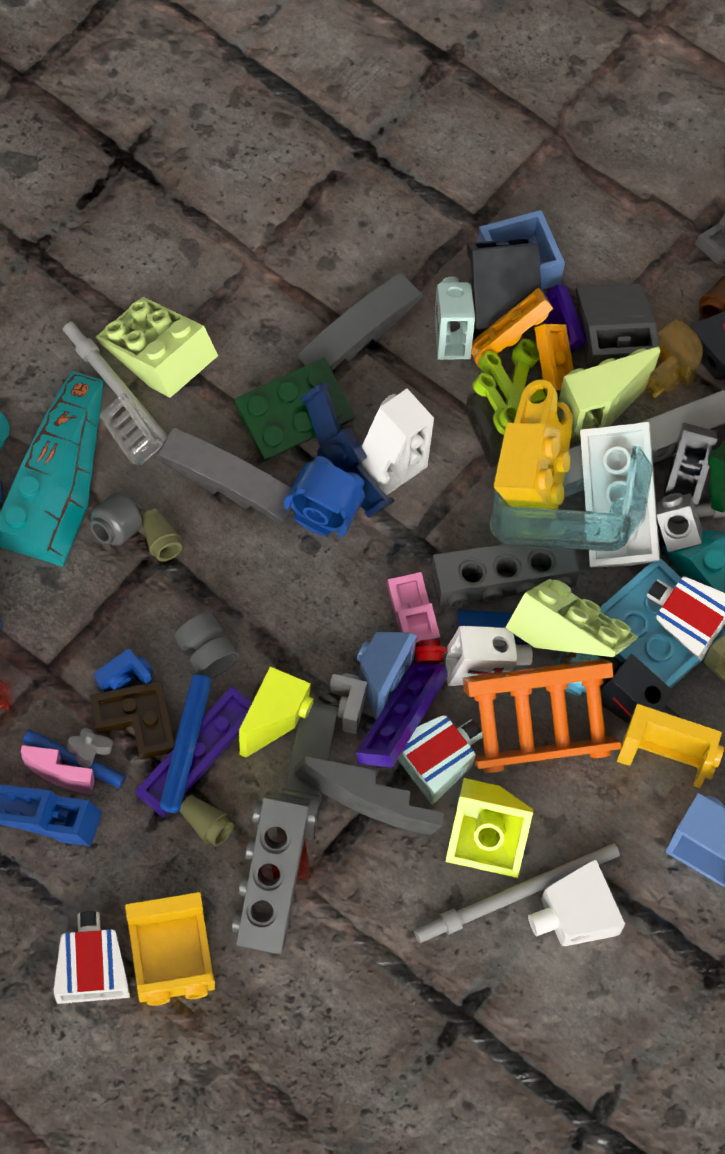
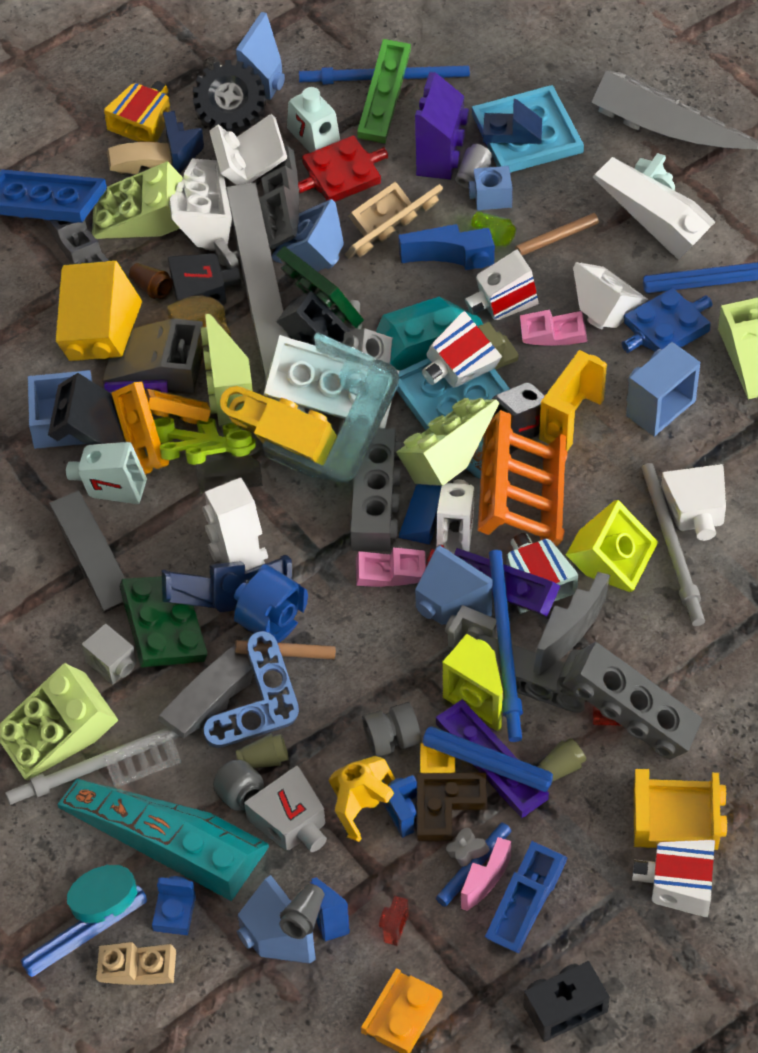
camera: 70 degrees left, 10 degrees down
none -> yellow slope [56,261,142,361]
none -> light grey brick [81,623,137,685]
none -> medium blue beam [203,631,299,748]
none -> medium nougat bar [235,640,336,660]
none -> light grey torso [244,766,327,852]
none -> yellow piece [328,756,395,842]
none -> yellow plate [420,743,455,773]
none -> blue bar [489,550,523,742]

